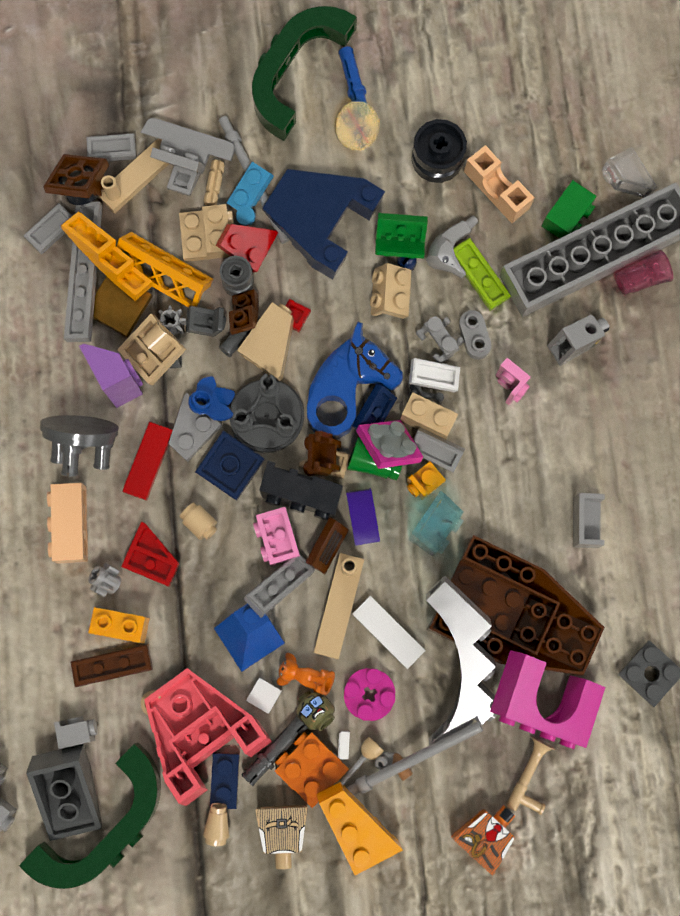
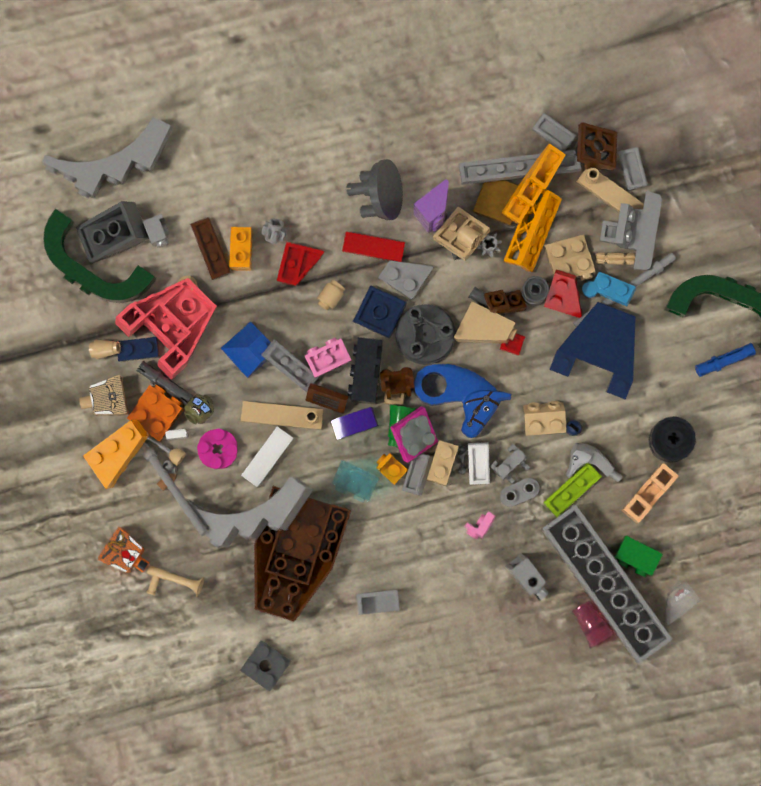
camera: 90 degrees right, 5 degrees up
light nougat brick [47,483,88,564] -> none
dark grey bracket [186,306,226,337] -> none
blue plate [188,376,235,421] -> none
white tile [246,678,282,714] -> none
orange animal [277,653,335,696] -> none
clear yellow piece [335,101,379,150] -> none
dark blue plate [352,384,397,430] -> none
green bracket [375,213,428,259] -> none
dark pink arch [490,650,606,749] -> none

